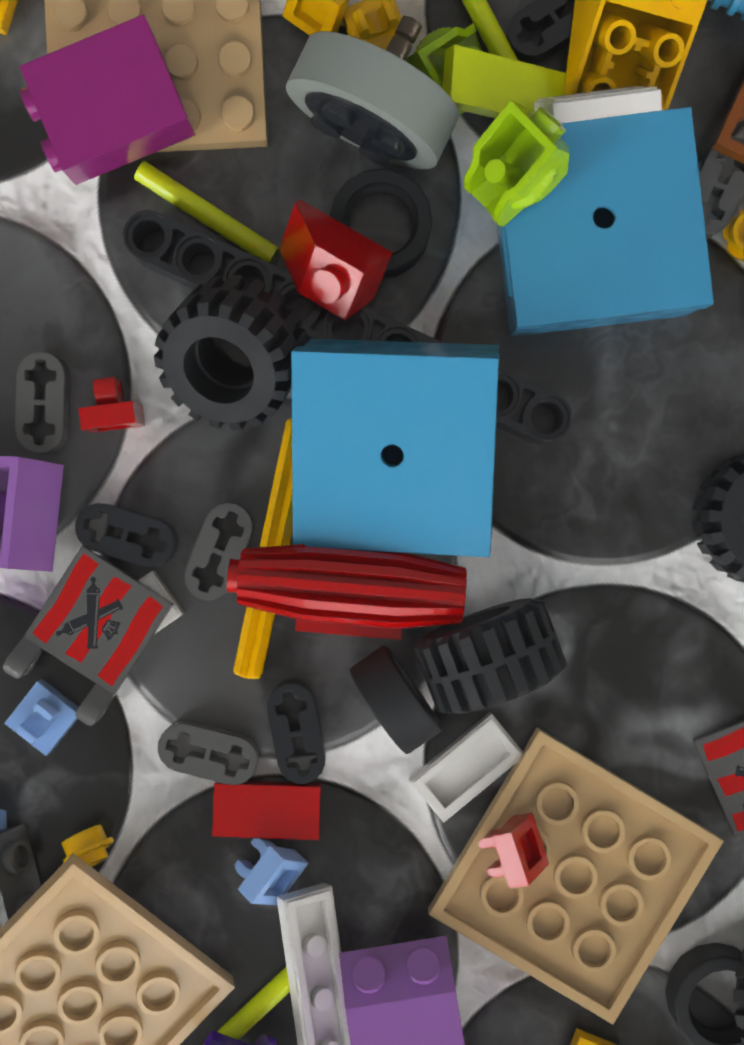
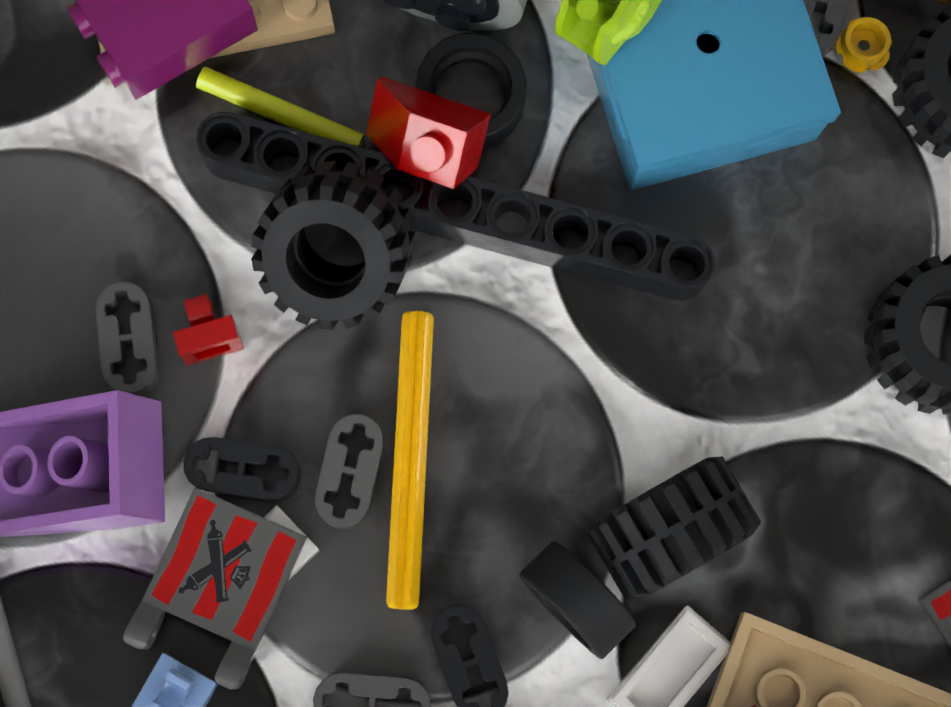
camera: 20 degrees left, 10 degrees down
red plate [227,544,467,640] -> none
dark azure container [291,339,500,557] -> none

